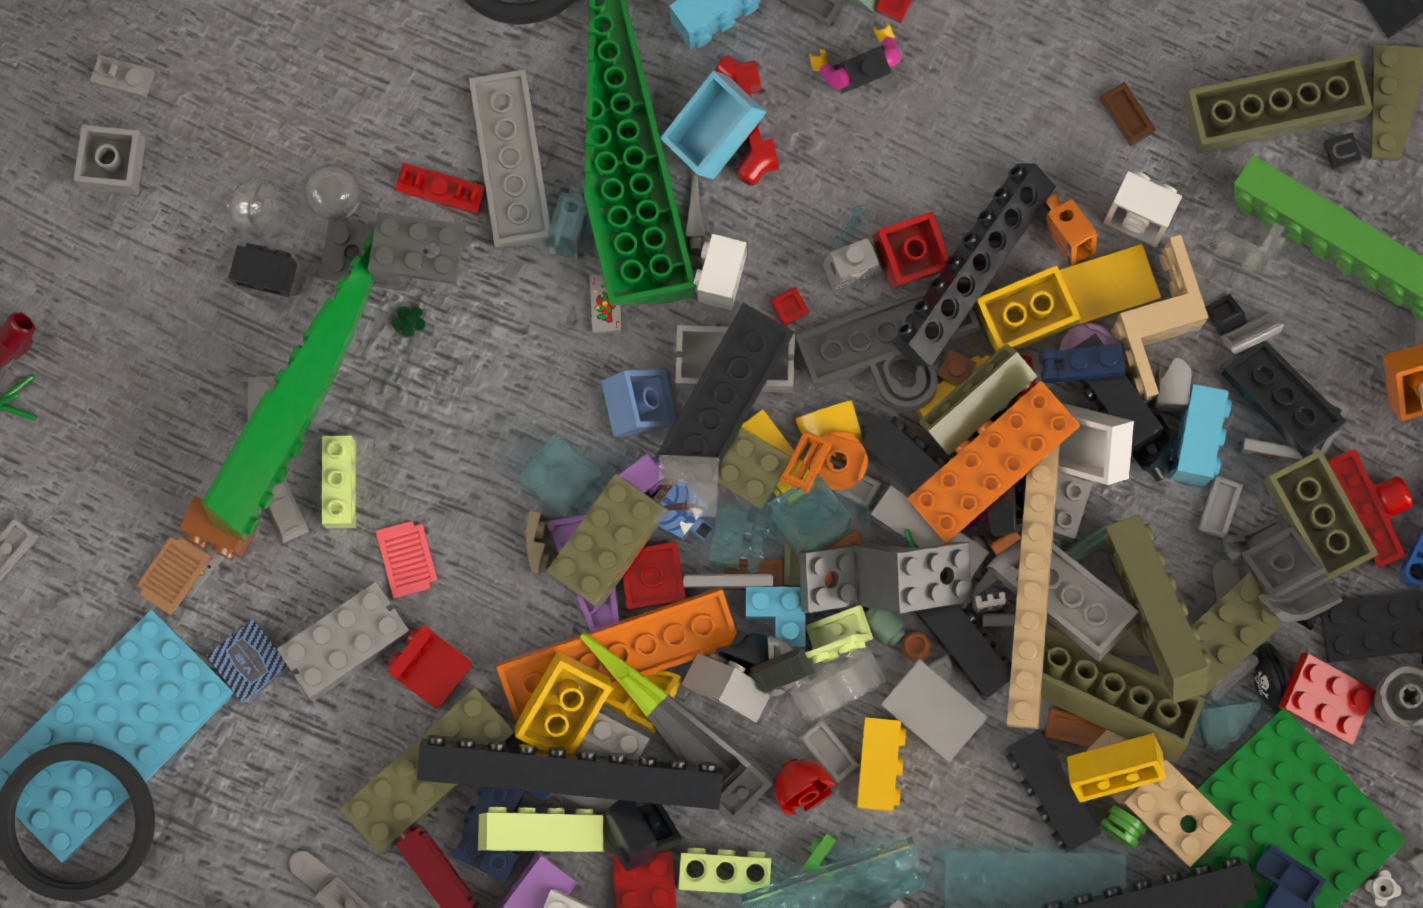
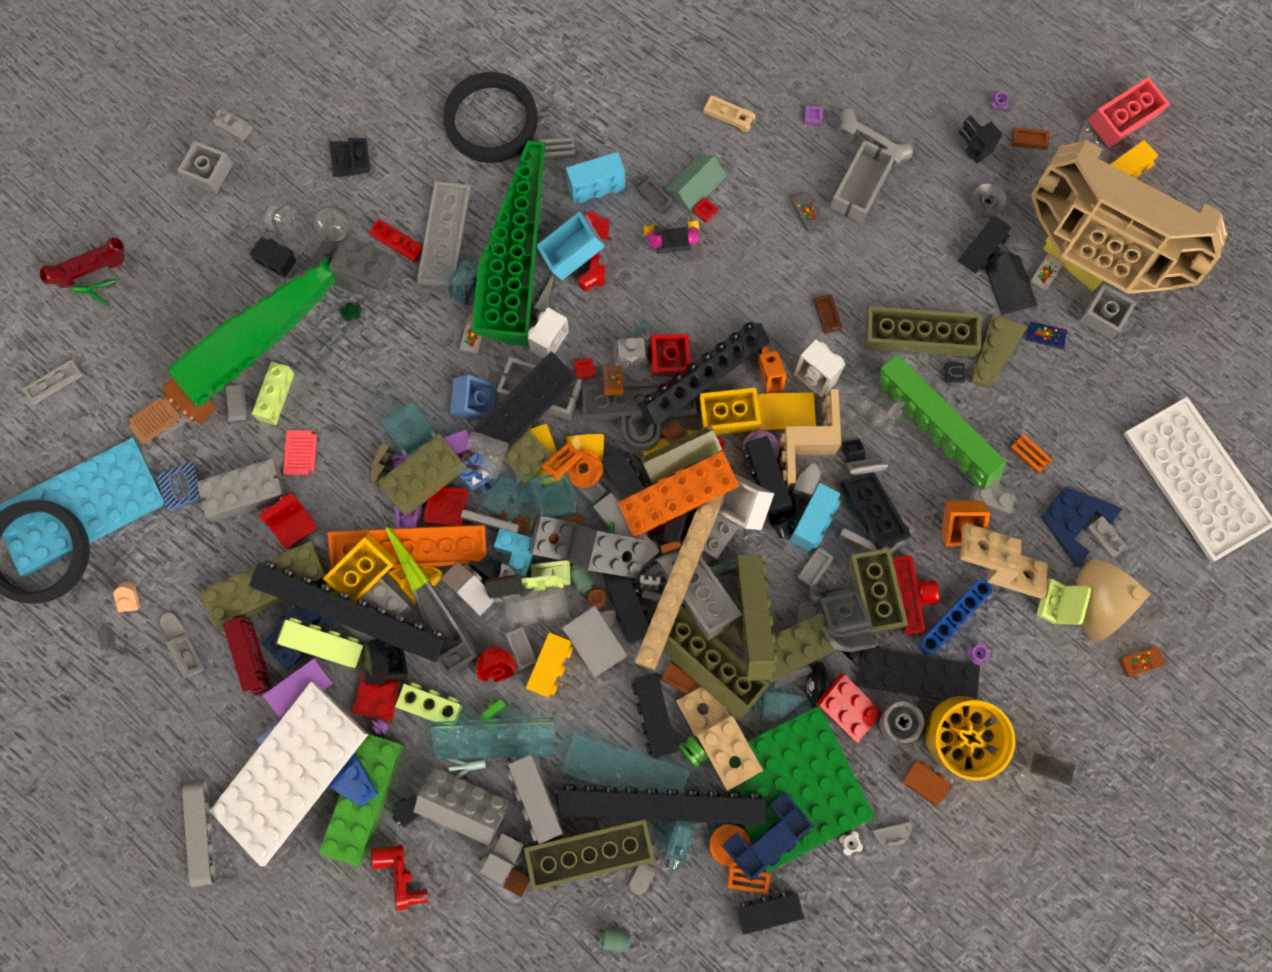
camera: 10 degrees right, 5 degrees down
dark blue plate [1039,343,1125,383] -> none
yellow brick [1067,733,1167,802] -> none
none -> light nougat plate [113,581,140,612]
none -> black slope [329,138,370,177]
none -> dark orange tile [603,365,623,395]

